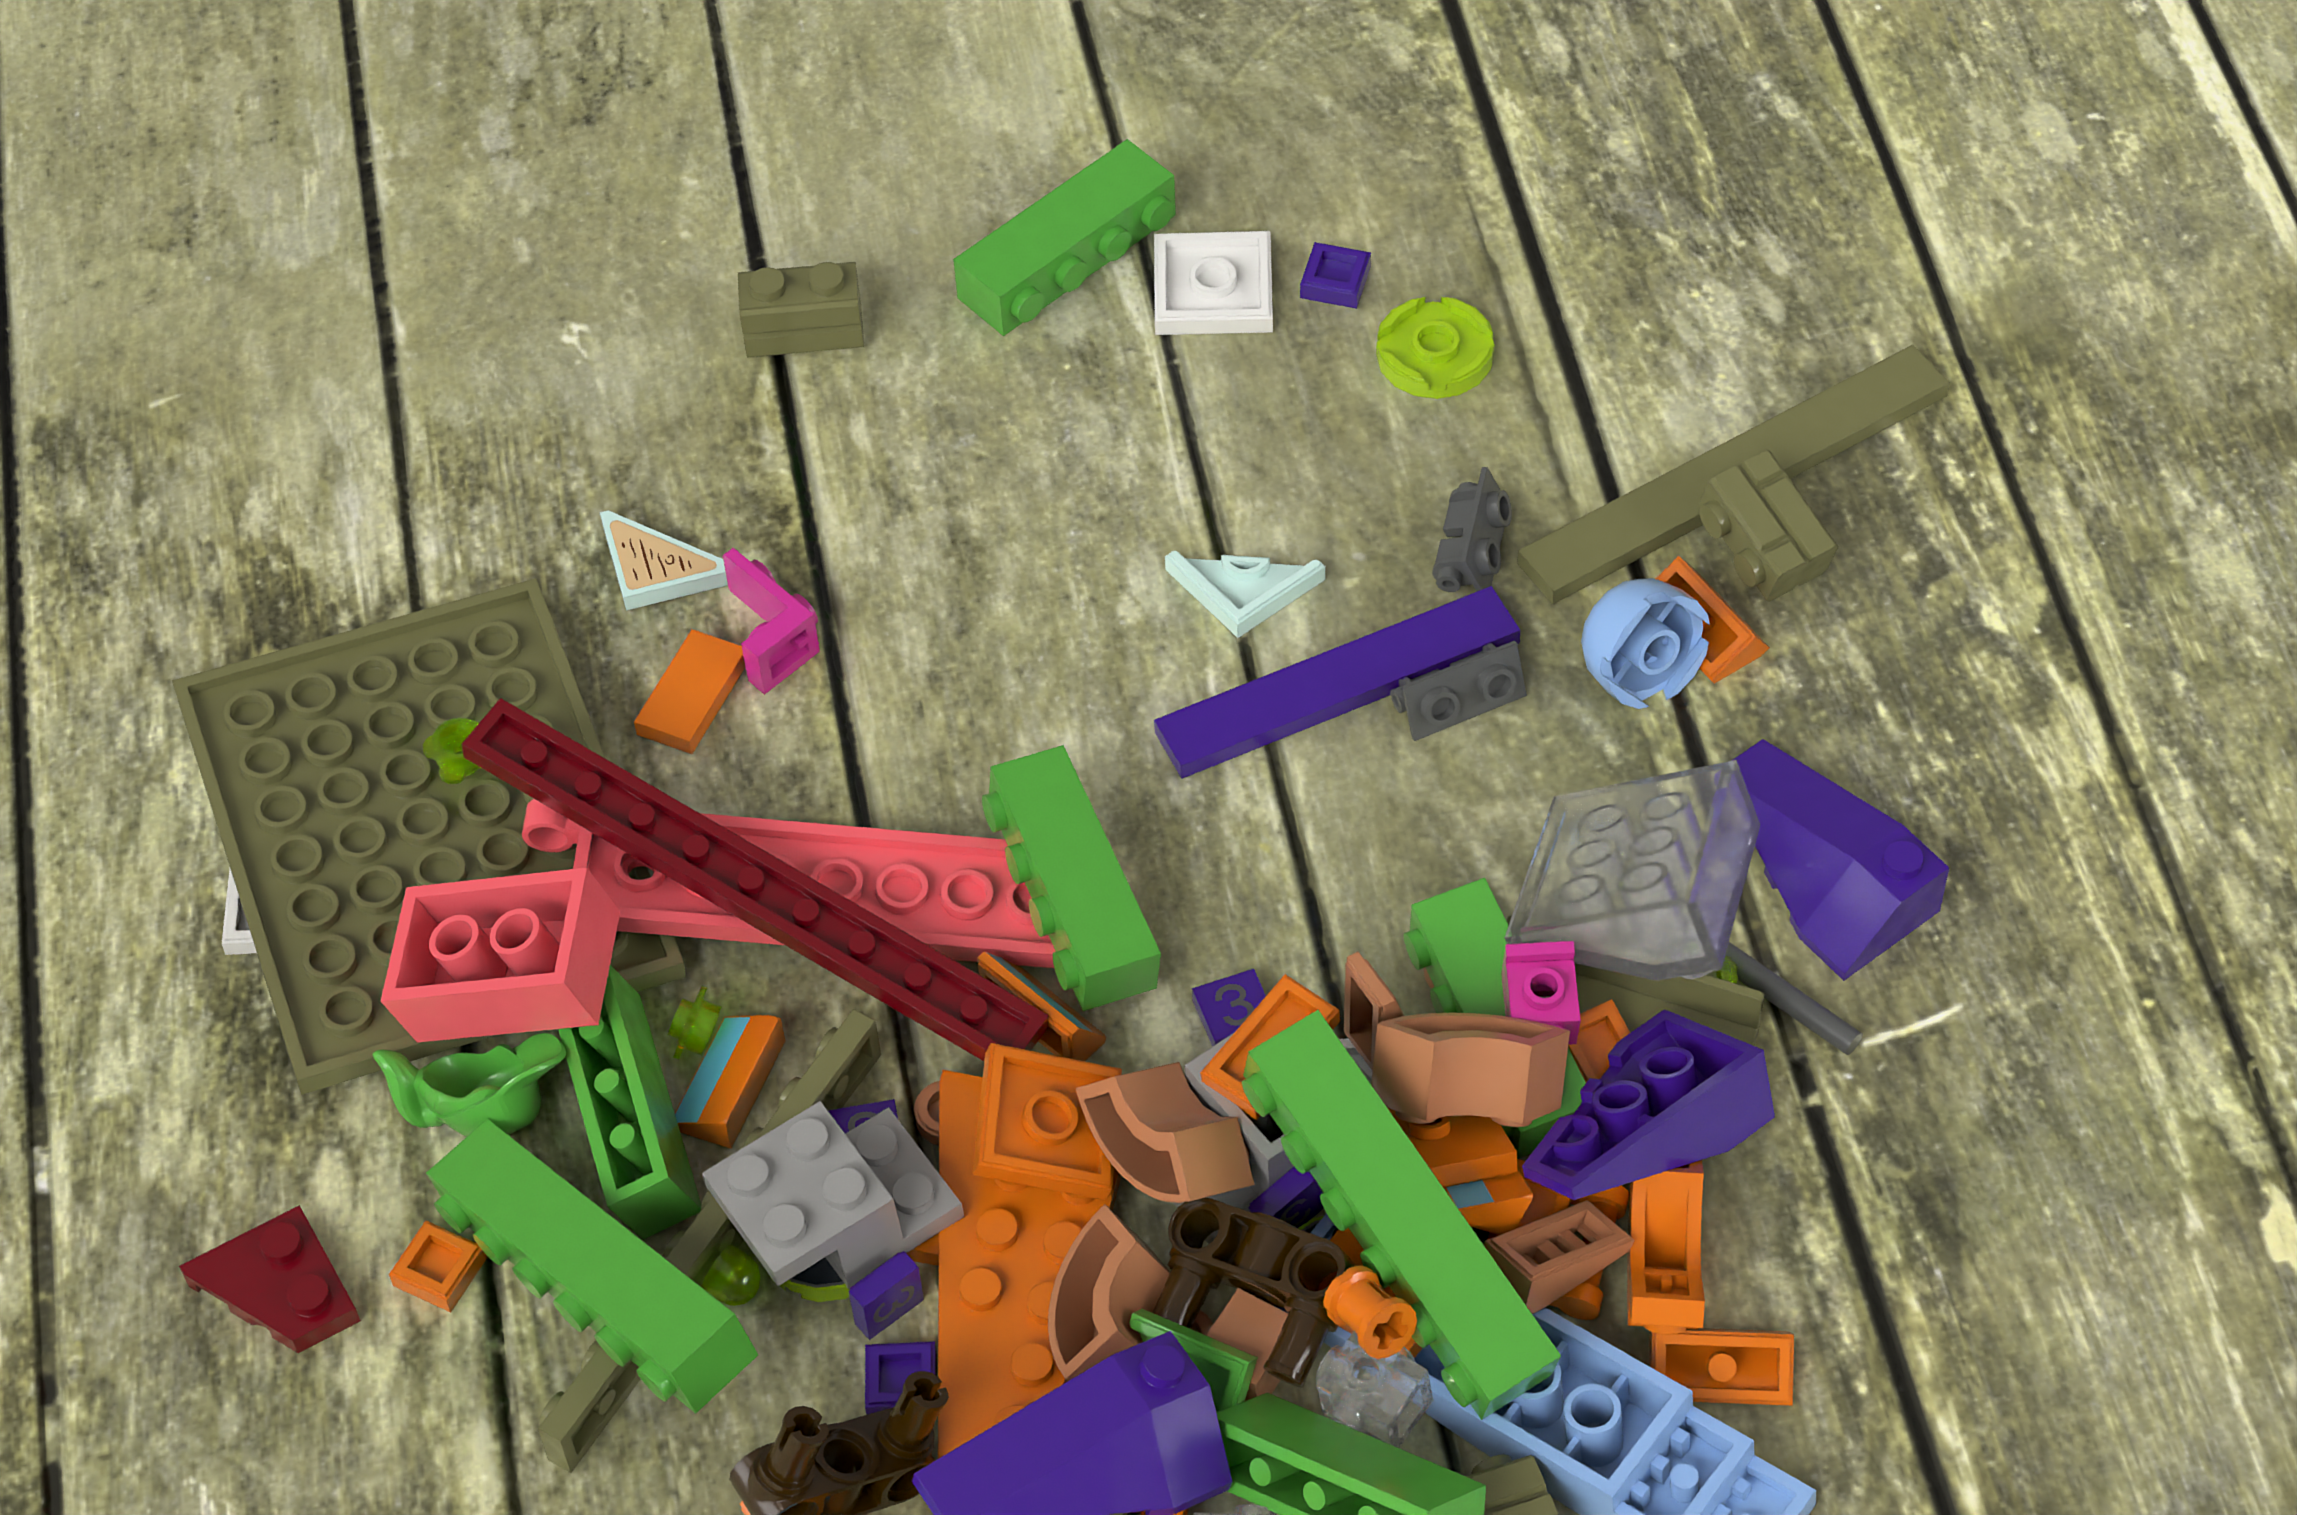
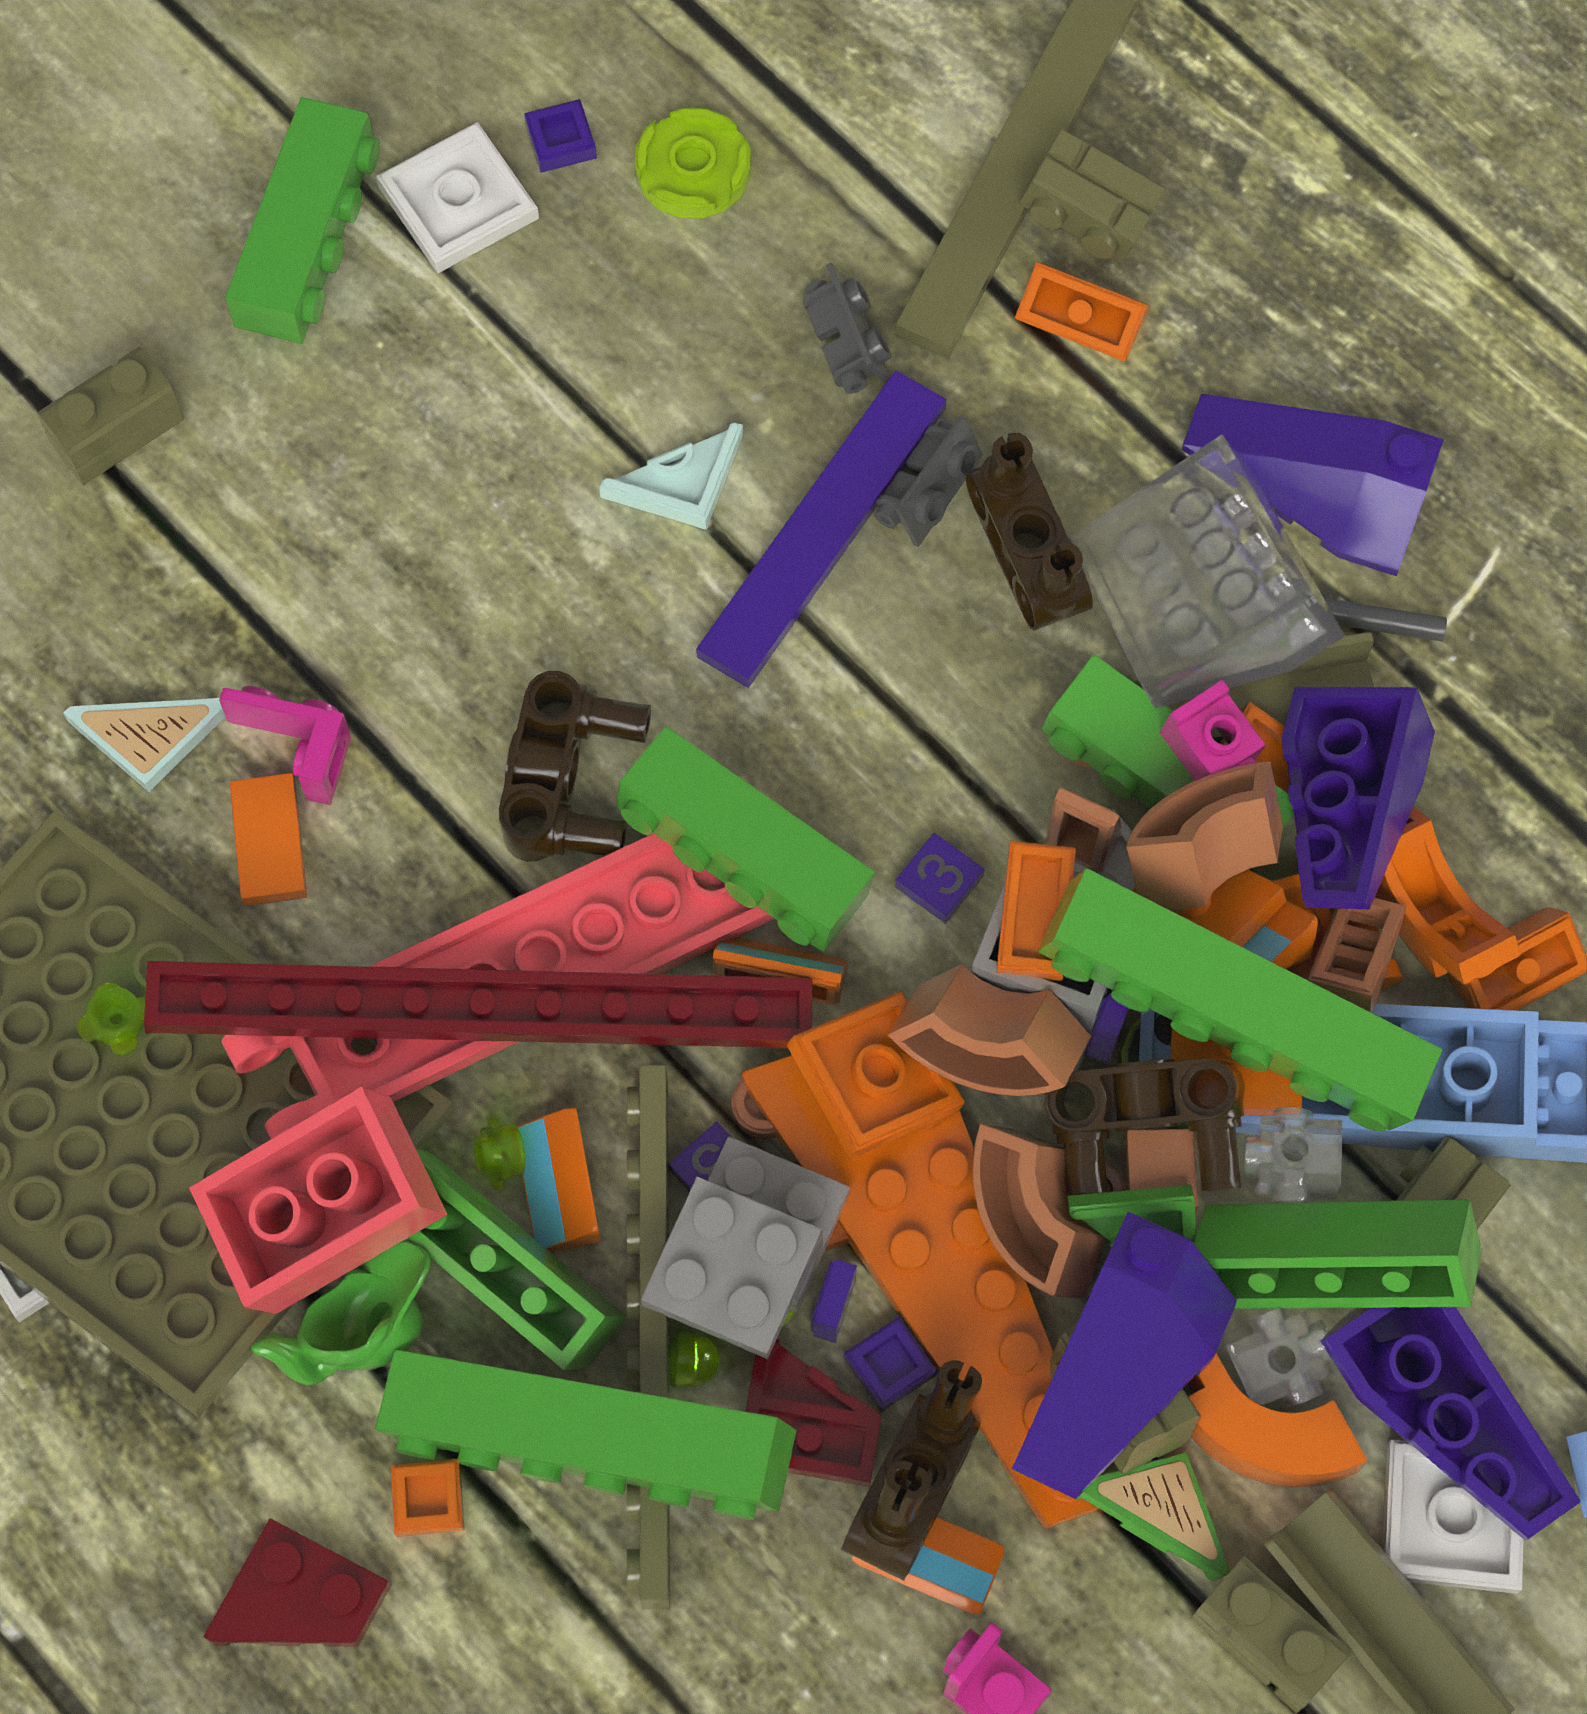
camera: 35 degrees left, 15 degrees up
orange bush [1323,1266,1417,1359] -> none
light blue cylinder [1581,578,1710,709] -> none
none -> dark brown piece [499,671,651,862]
none -> dark red wing [745,1339,882,1487]
none -> dark brown piece [966,433,1093,631]

